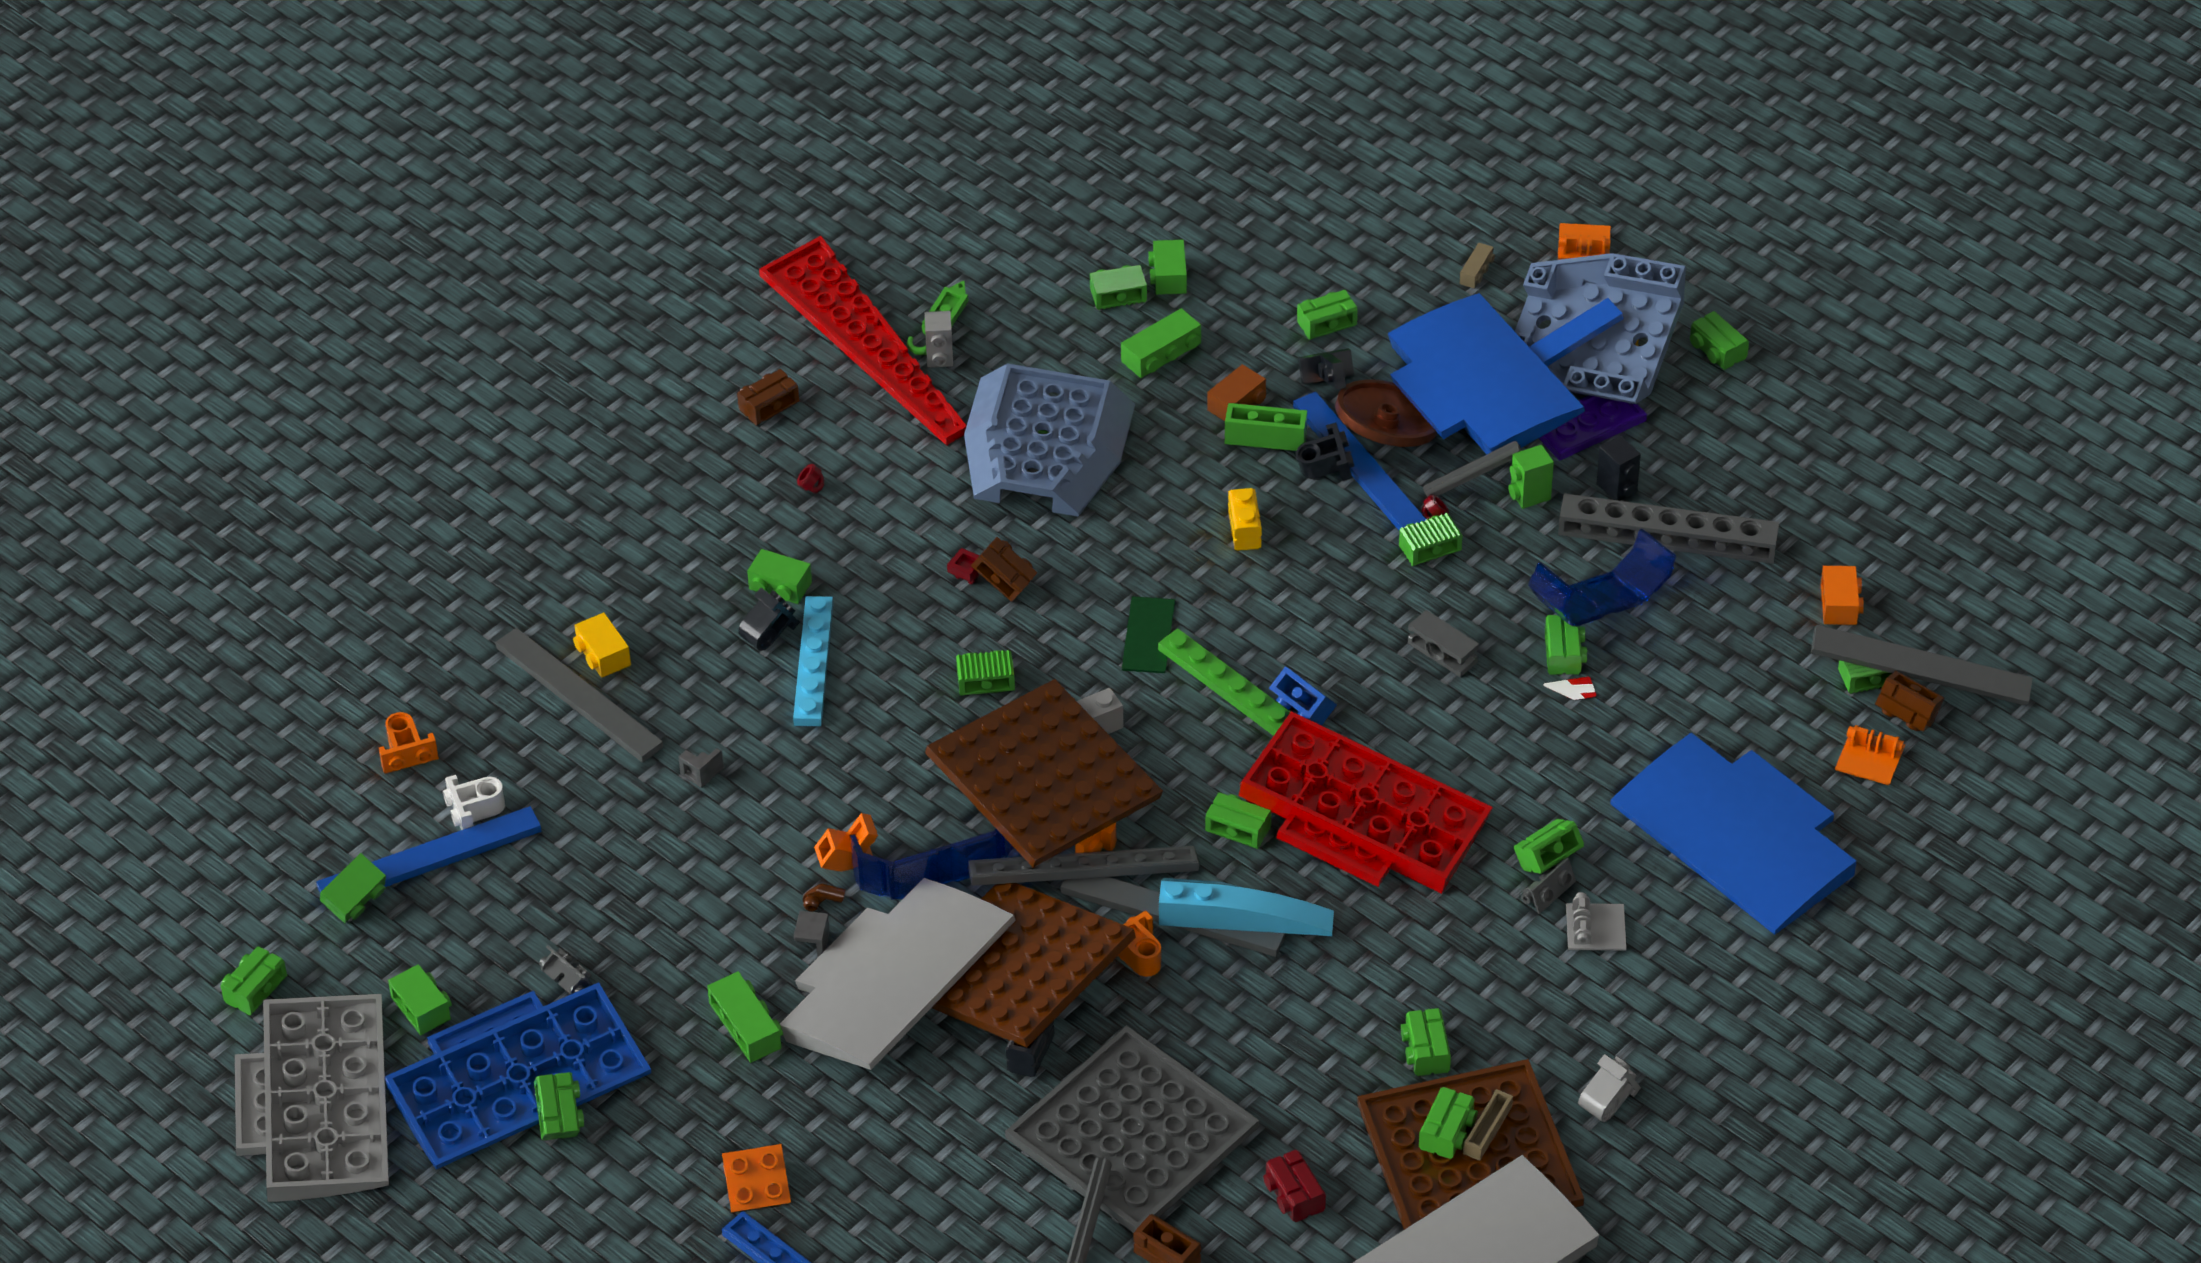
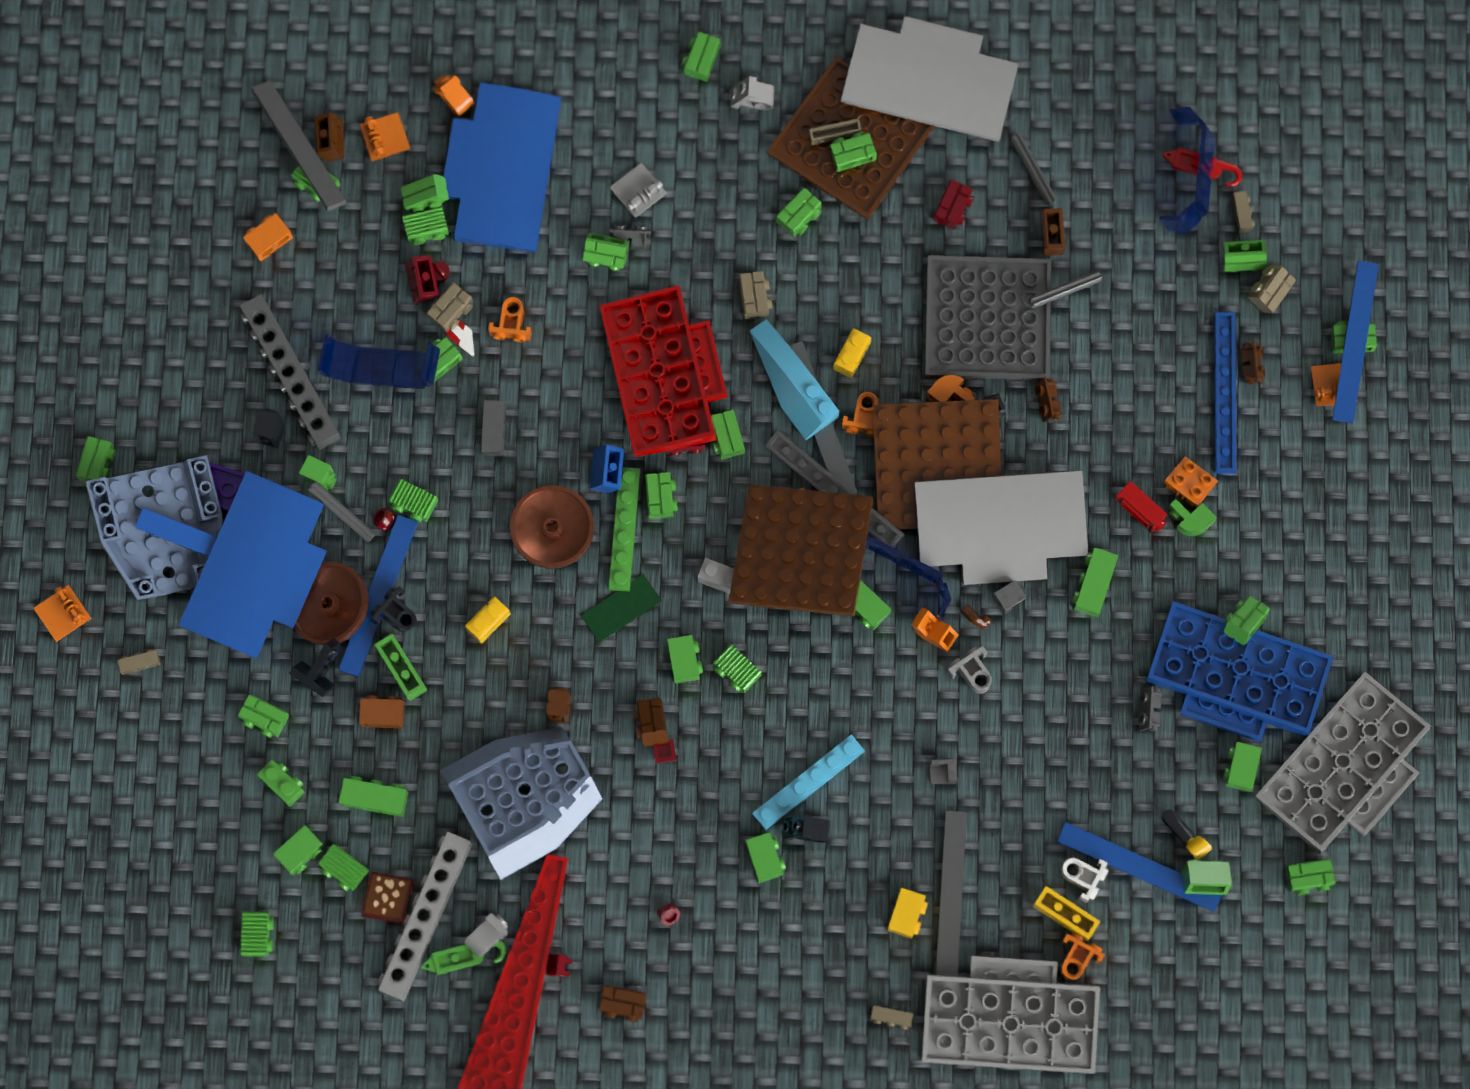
camera: 130 degrees left, 30 degrees up
none -> bright green brick [241,912,274,957]
none -> bright green brick [257,760,305,807]
none -> slope [361,871,413,925]
none -> light grey brick [377,832,472,1002]
none -> bright green brick [401,174,449,213]
none -> bright green brick [402,206,449,245]
none -> dark red brick [405,255,439,303]
none -> dark tan brick [426,283,473,332]
none -> orange pin [432,75,474,117]
none -> dark red tile [432,261,450,282]
none -> orange pin [489,297,532,342]
none -> copper dish [510,485,594,569]
none -> reddish brown brick [546,687,572,723]
none -> dark red tile [546,954,573,977]
none -> bright green brick [645,472,678,519]
none -> bright green piece [667,635,703,684]
none -> bright green brick [682,32,721,82]
none -> dark tan brick [739,271,773,319]
none -> yellow brick [833,328,871,379]
none -> bright green piece [855,581,891,631]
none -> dark tan piece [871,1006,913,1030]
none -> light grey slope [922,956,1100,1074]
none -> orange brick [926,375,975,402]
none -> light grey pin [947,646,992,694]
none -> yellow brick [1033,886,1101,942]
none -> reddish brown hinge [1035,377,1062,423]
none -> red window [1114,481,1168,534]
none -> piece [1162,809,1212,860]
none -> bright green brick [1168,499,1217,536]

